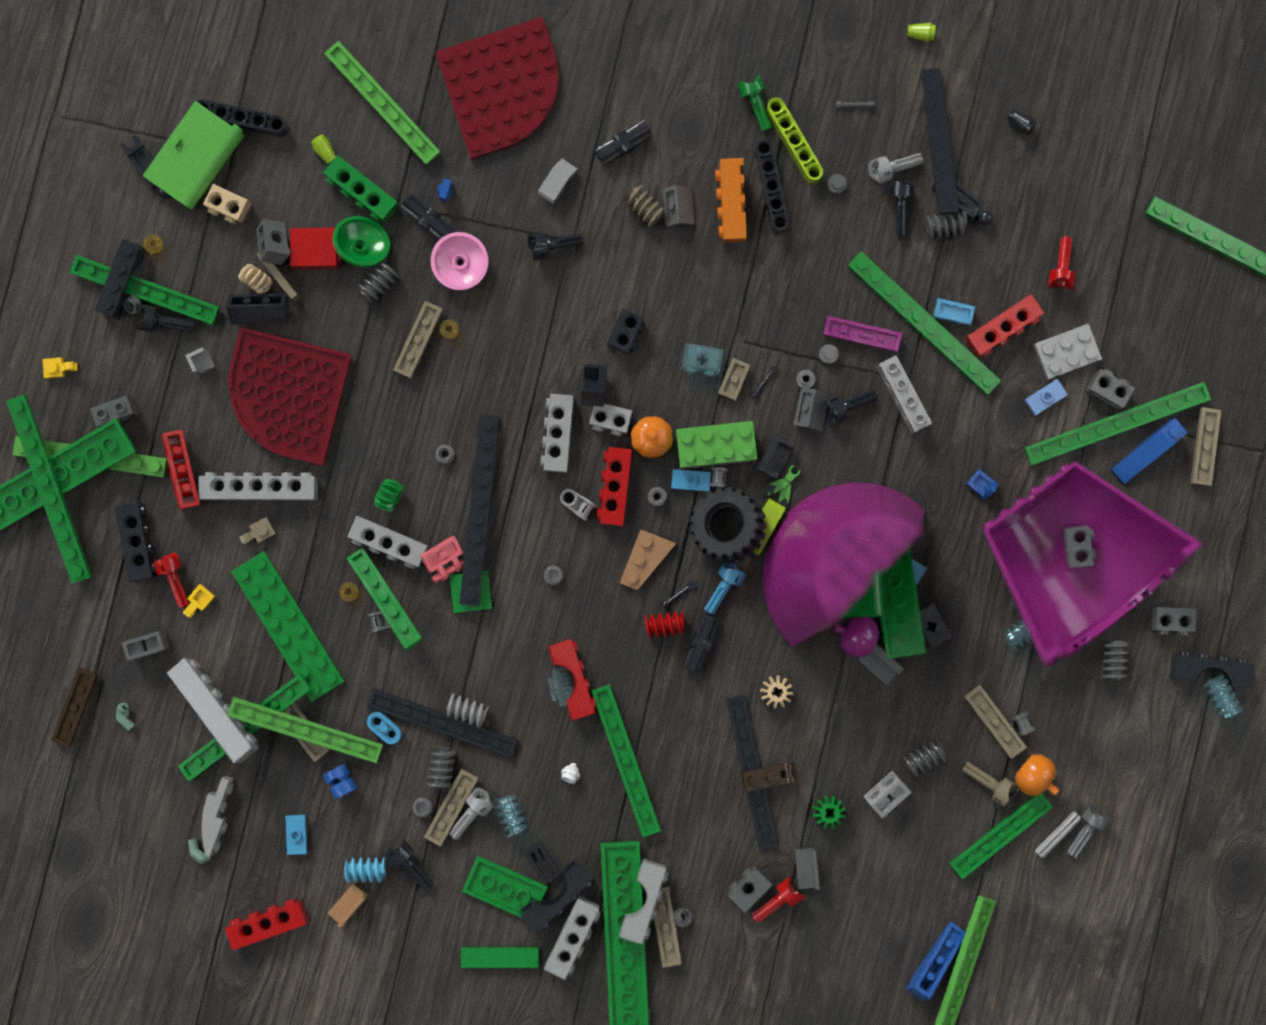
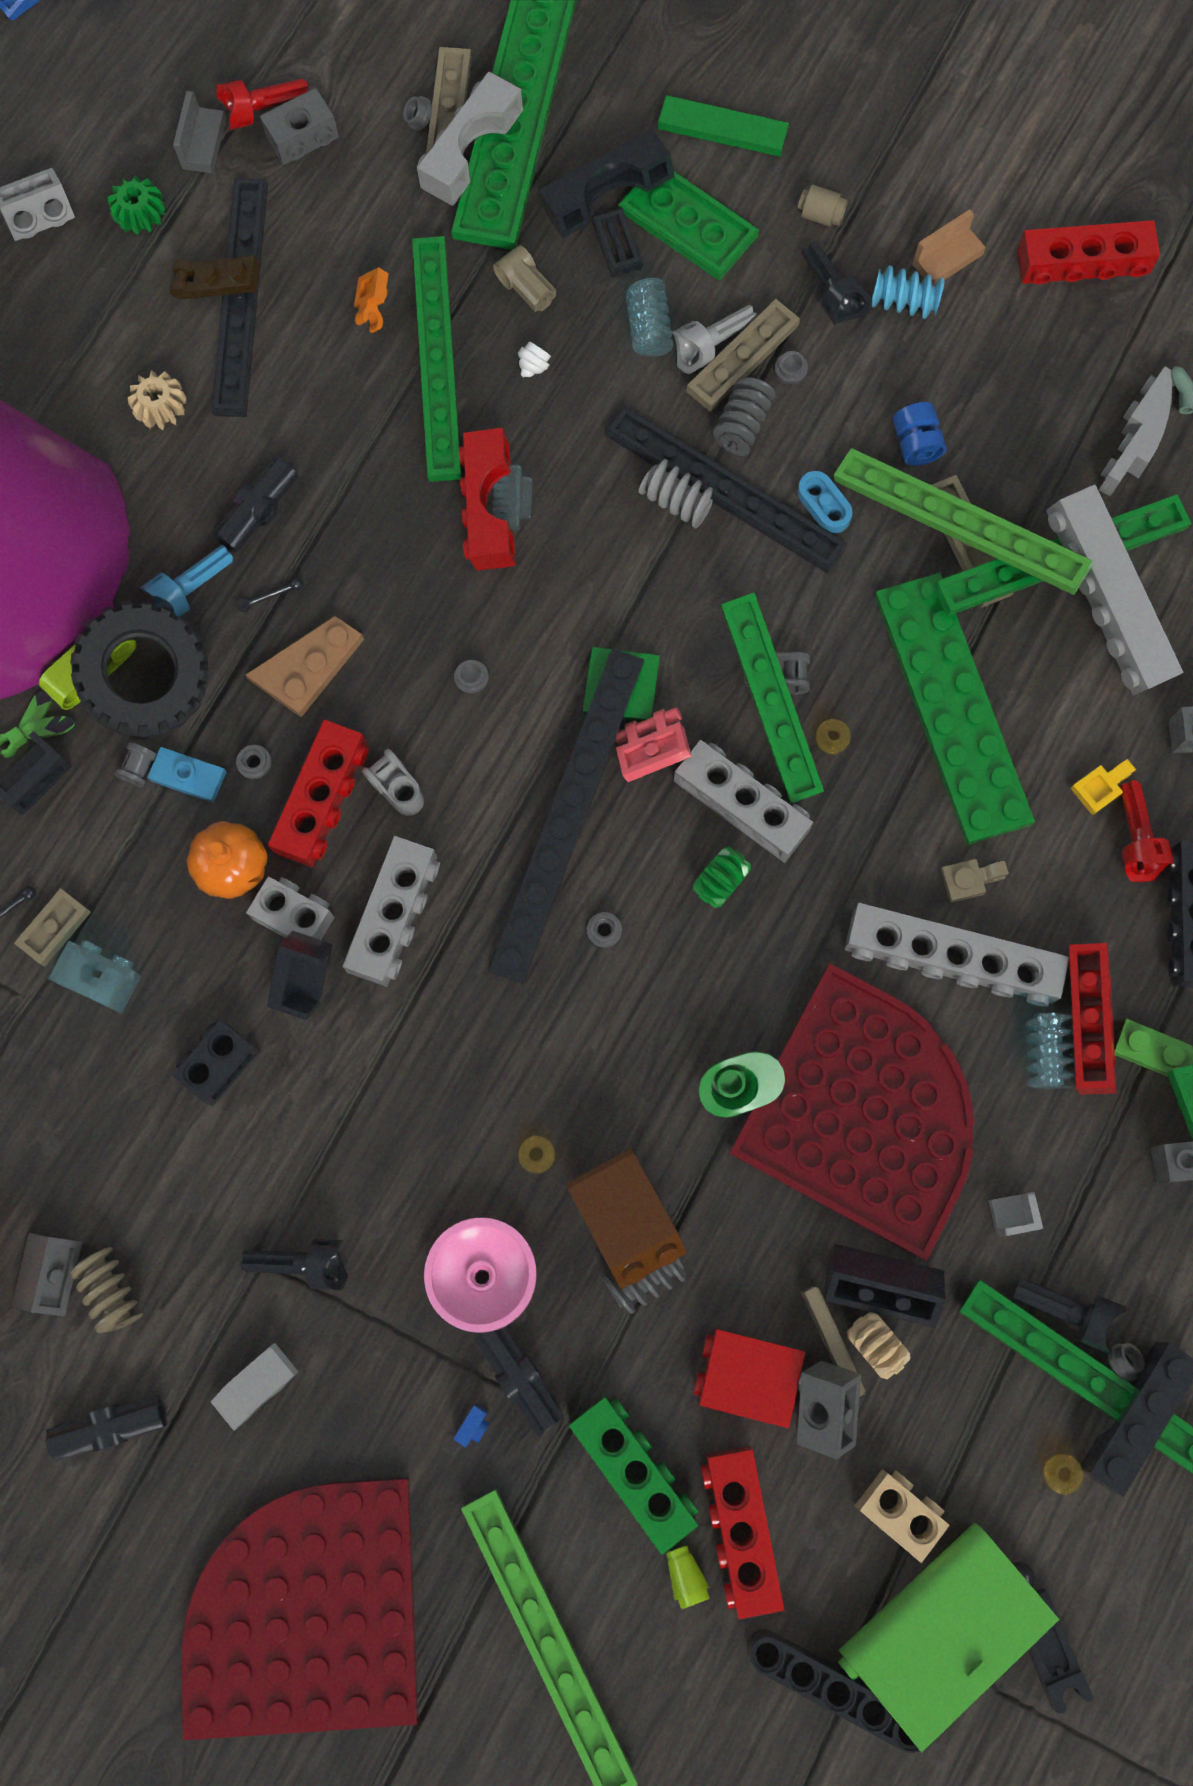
camera: 165 degrees left, 10 degrees down
dark azure plate [285,814,308,855] -> none
green dish [332,216,390,267] -> none
dark tan plate [393,301,443,378] -> none
light grey brick [544,895,601,980] -> none
red piece [644,611,685,639] -> none
bright green brick [676,421,757,469] -> none
none -> orange plate [354,267,389,333]
none -> dark tan piece [493,245,556,312]
none -> reddish brown slope [565,1148,687,1289]
none -> green piece [698,1051,785,1118]
none -> red brick [701,1446,785,1620]
none -> dark tan brick [798,184,848,227]
none -> clear light blue piece [1025,1013,1075,1090]

